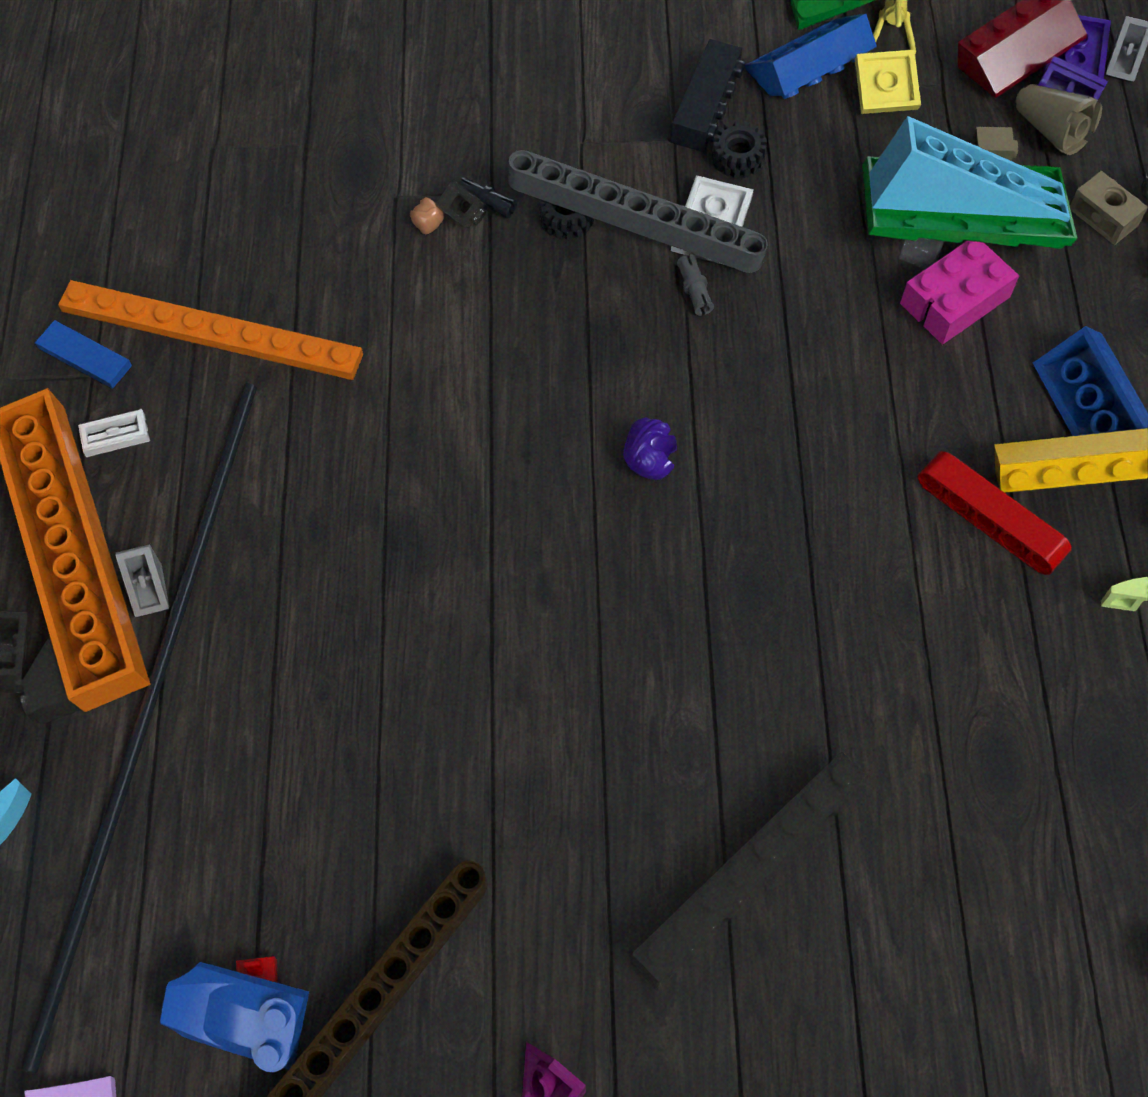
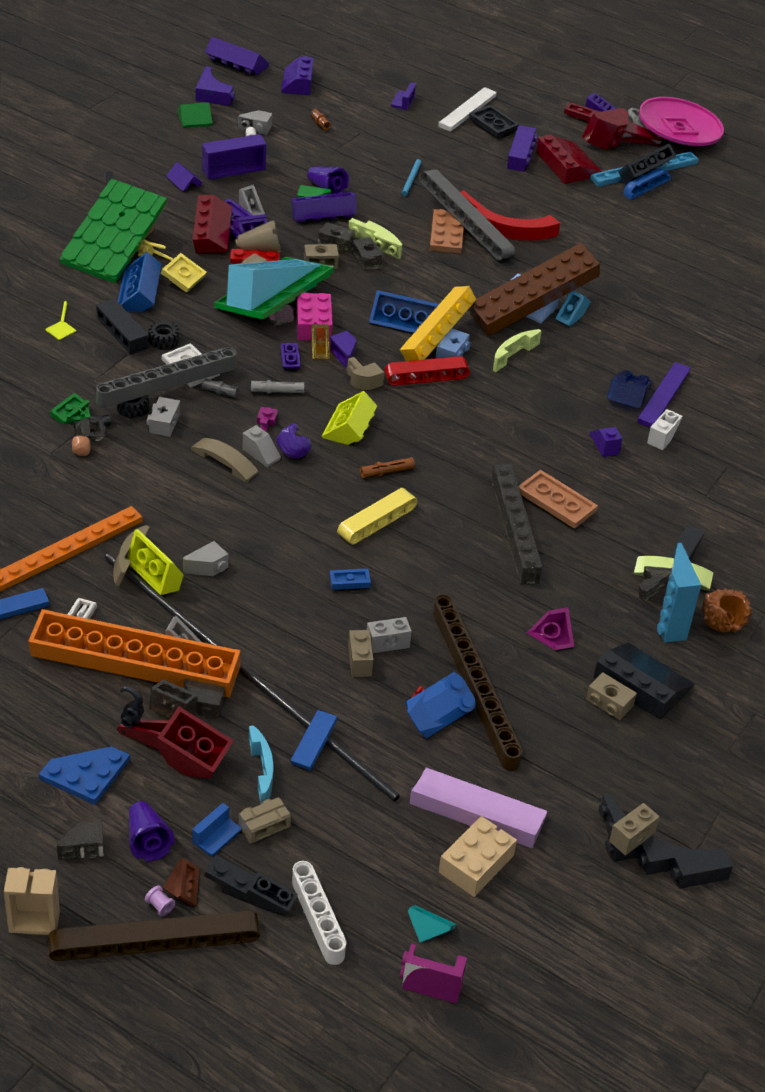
camera: 60 degrees left, 20 degrees down
none -> neon yellow piece [45,301,76,341]
none -> green slope [50,393,90,424]
none -> dark tan slope [113,525,149,586]
none -> neon yellow slope [127,529,184,595]
none -> light grey brick [147,397,180,437]
none -> light grey slope [183,541,228,576]
none -> dark tan slope [191,438,258,483]
none -> red plate [230,249,280,264]
none -> light grey slope [242,425,281,468]
none -> light grey pin [251,380,304,394]
none -> magenta plate [257,407,278,432]
none -> dark purple slope [280,343,300,369]
none -> blue tile [291,710,337,771]
none -> clear yellow slope [311,324,330,359]
none -> neon yellow slope [322,391,377,445]
none -> dark purple slope [329,331,357,368]
none -> blue plate [329,568,371,590]
none -> light yellow beam [337,488,418,545]
none -> dark tan brick [346,357,384,390]
none -> dark tan brick [348,630,373,677]
none -> dark orange pin [360,457,415,478]
none -> light grey brick [367,617,412,653]
none -> medium blue brick [436,328,470,358]
none -> nougat plate [517,470,598,529]
none -> dark purple slope [590,427,623,457]

